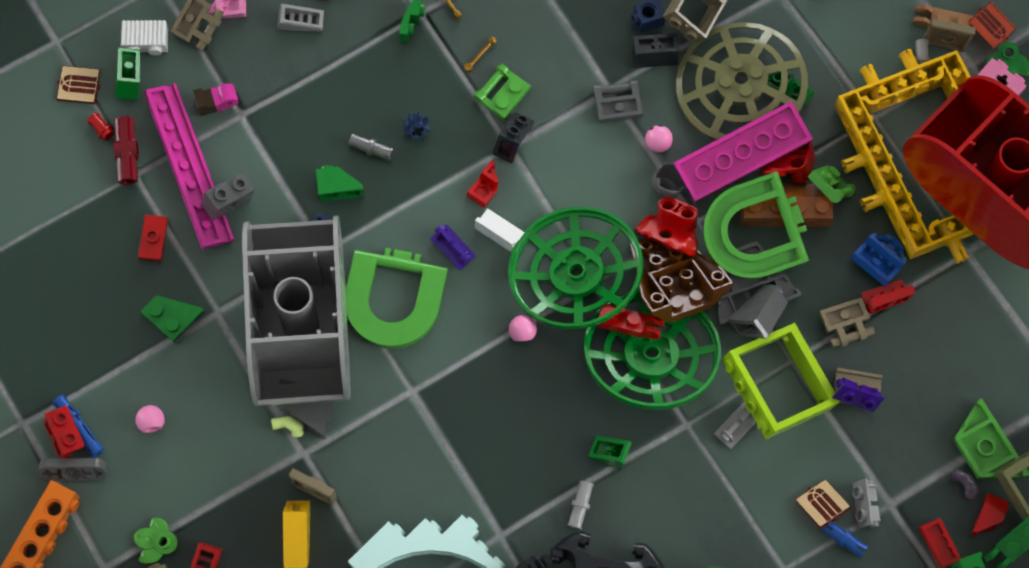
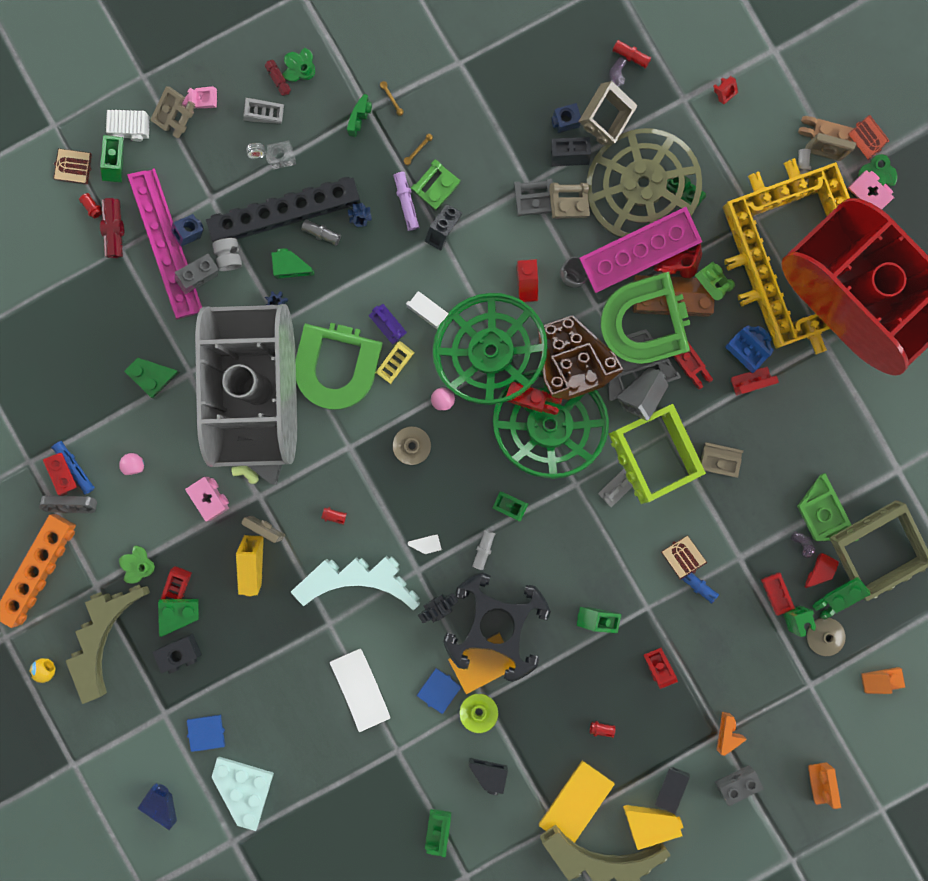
camera: 10 degrees right, 15 degrees up
red plate [138,215,169,262] -> none
leg [193,84,239,116] -> none
red slope [466,160,499,208] -> none
red piece [633,197,698,256] -> none
bright pink piece [645,125,673,153] -> none
dark tan plate [818,297,875,348] -> none
dark purple hinge [832,378,885,412] -> none
light grey hinge [852,478,881,529] -> none
none -> dark blue brick [171,214,203,247]
none -> bright pink brick [185,477,230,522]
none -> black brick [206,177,361,242]
none -> light grey wheel [212,238,242,271]
none -> clear tile [245,143,265,159]
none -> clear brick [265,140,296,169]
none -> red pin [321,507,347,525]
none -> light yellow slope [375,341,415,384]
none -> lavender pin [393,172,420,231]
none -> dark tan dish [393,427,431,465]
none -> white sticker [408,534,441,554]
none -> red slope [516,259,538,302]
none -> dark tan plate [549,183,590,219]
none -> red hinge [673,342,713,390]

